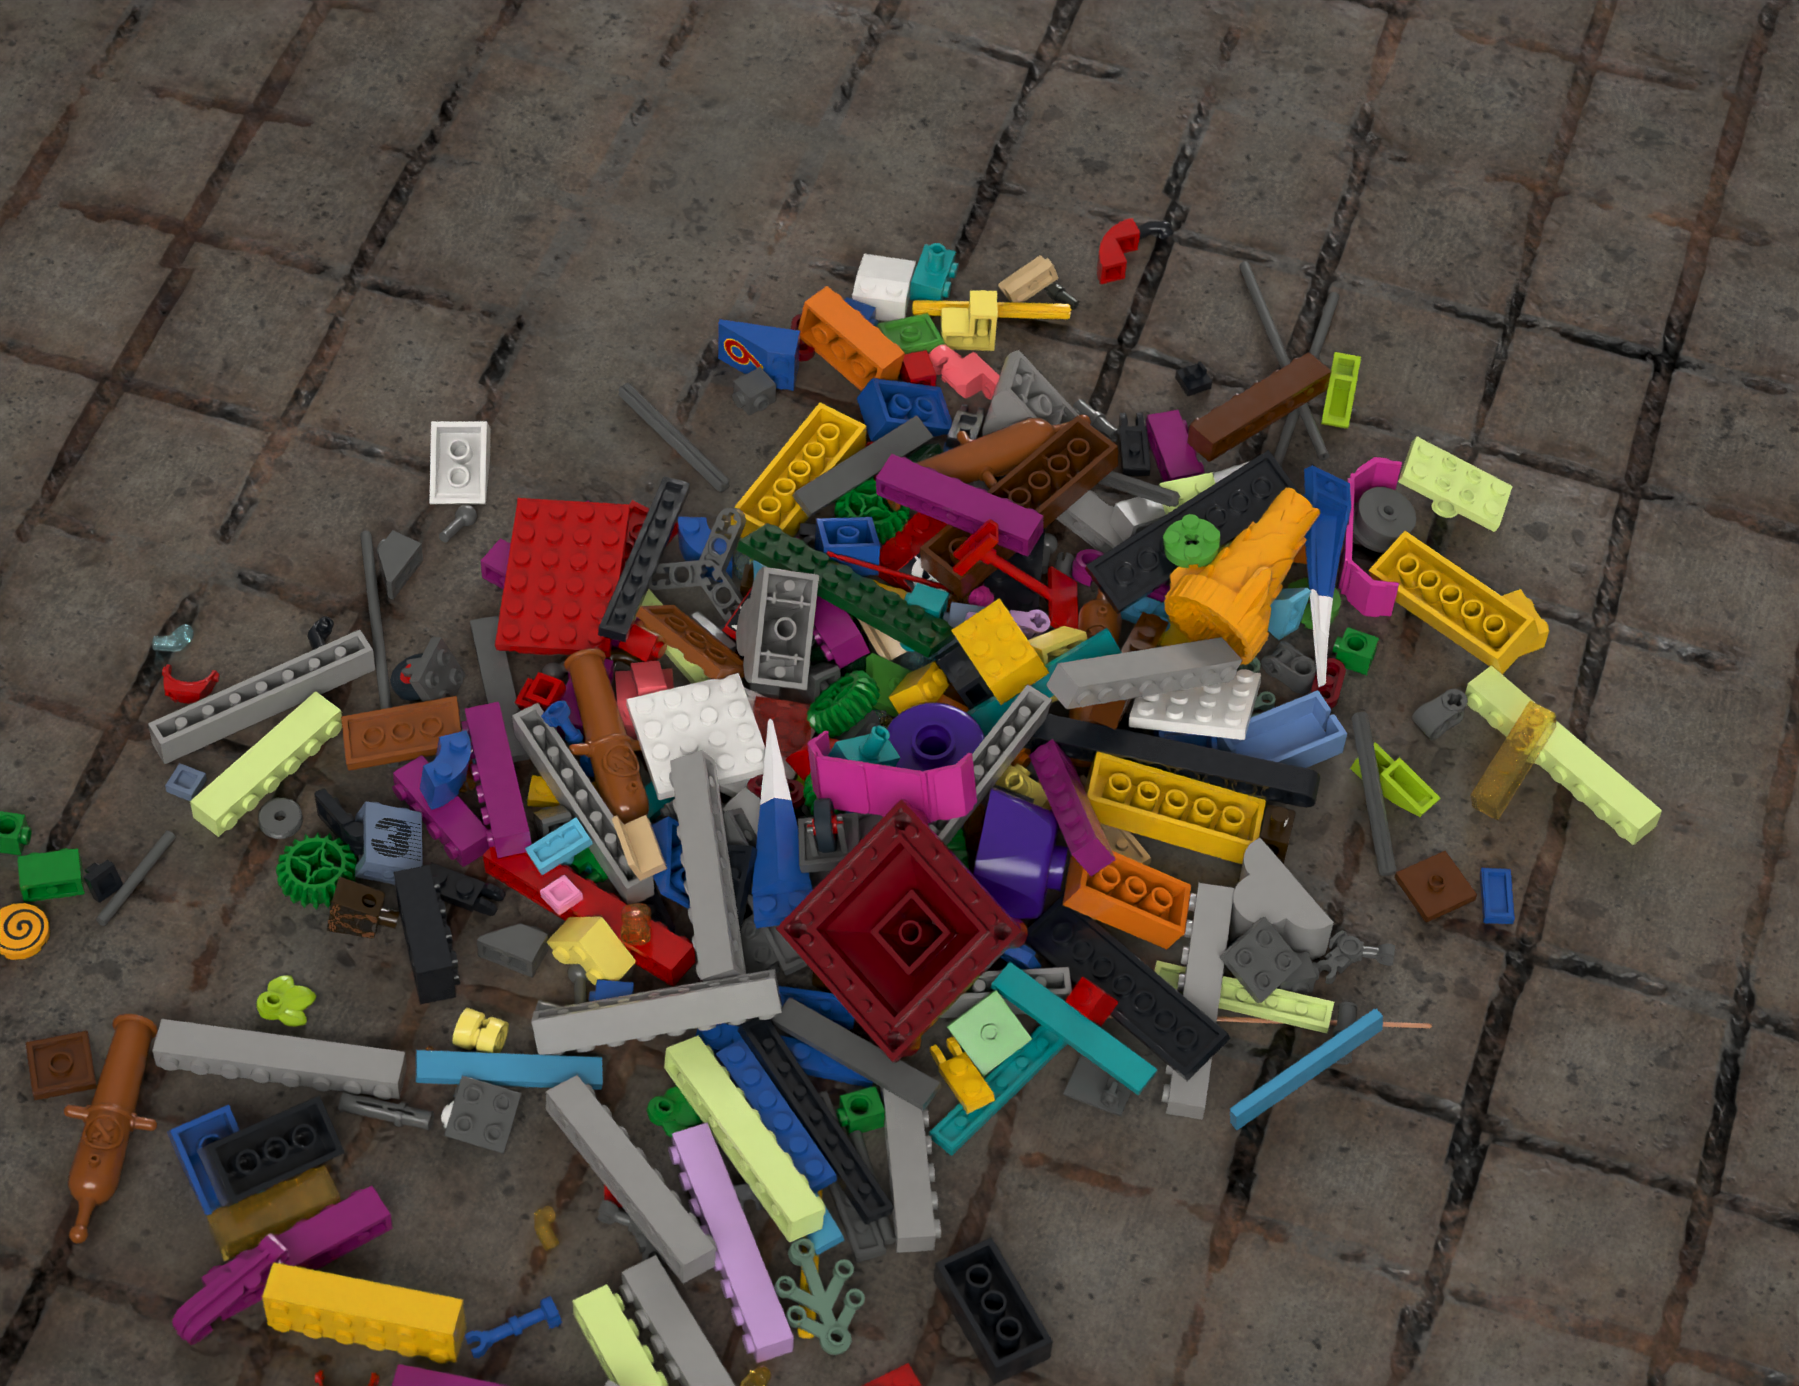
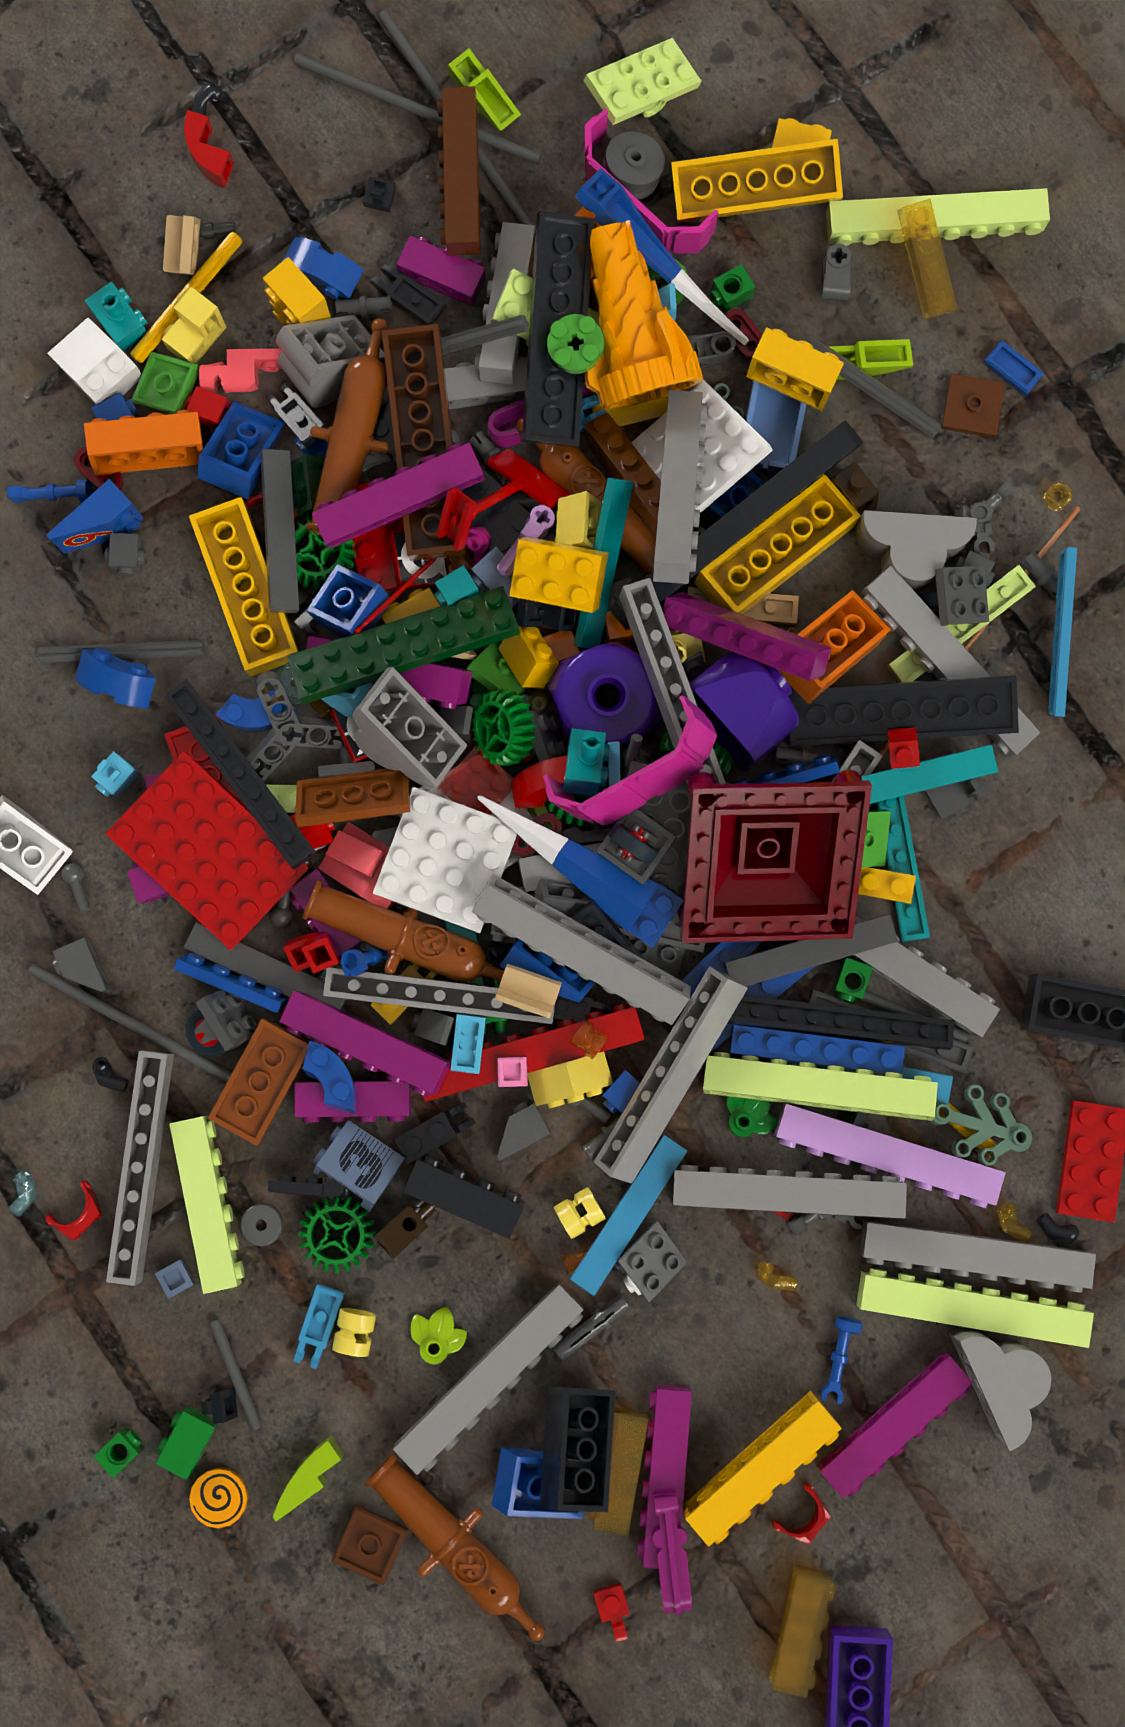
camera: 50 degrees left, 30 degrees up
none -> blue piece [7,479,93,503]
none -> blue brick [75,648,156,708]
none -> medium azure brick [91,751,140,798]
none -> blue plate [174,953,289,1013]
none -> yellow brick [263,257,331,325]
none -> lime slope [273,1435,344,1521]
none -> blue brick [283,237,364,299]
none -> dark azure hinge [293,1283,345,1369]
none -> light yellow wheel [332,1308,376,1357]
none -> red plate [594,1583,630,1642]
none -> yellow brick [746,327,844,411]
none -> clear yellow bush [1044,482,1072,510]

